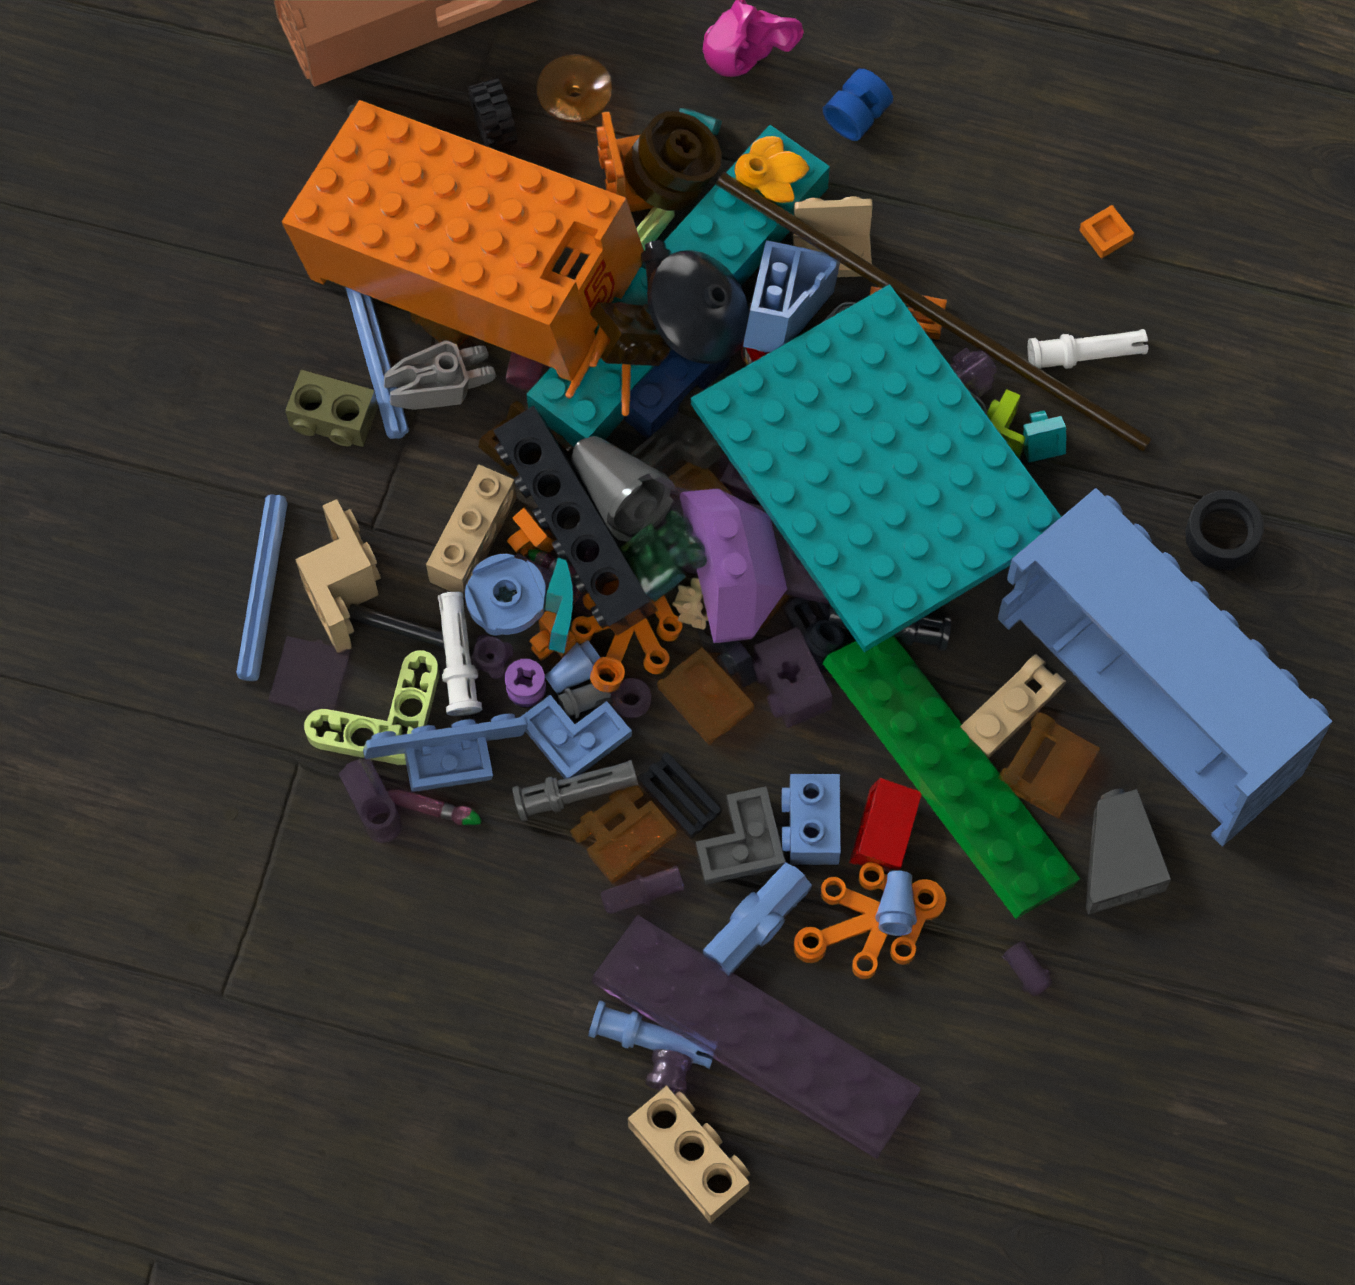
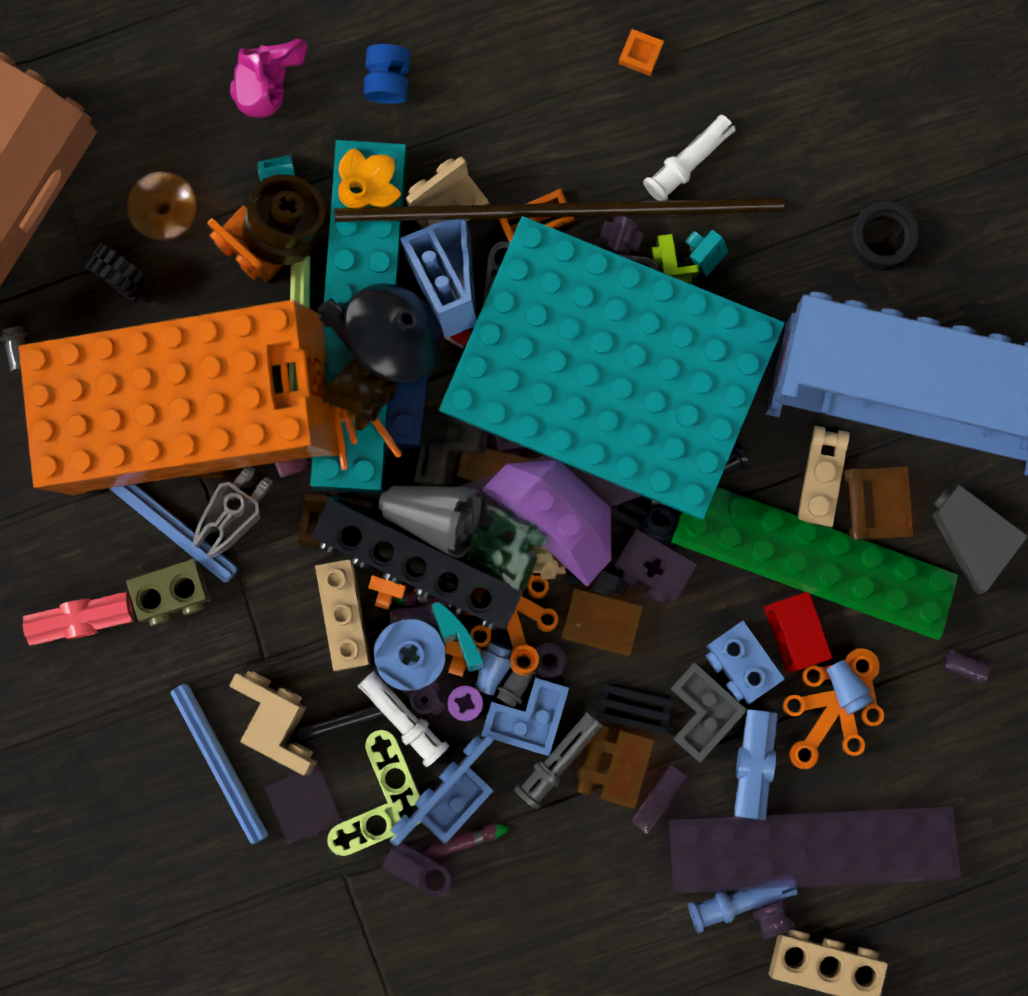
camera: 30 degrees left, 15 degrees up
none -> coral piece [22,592,134,646]

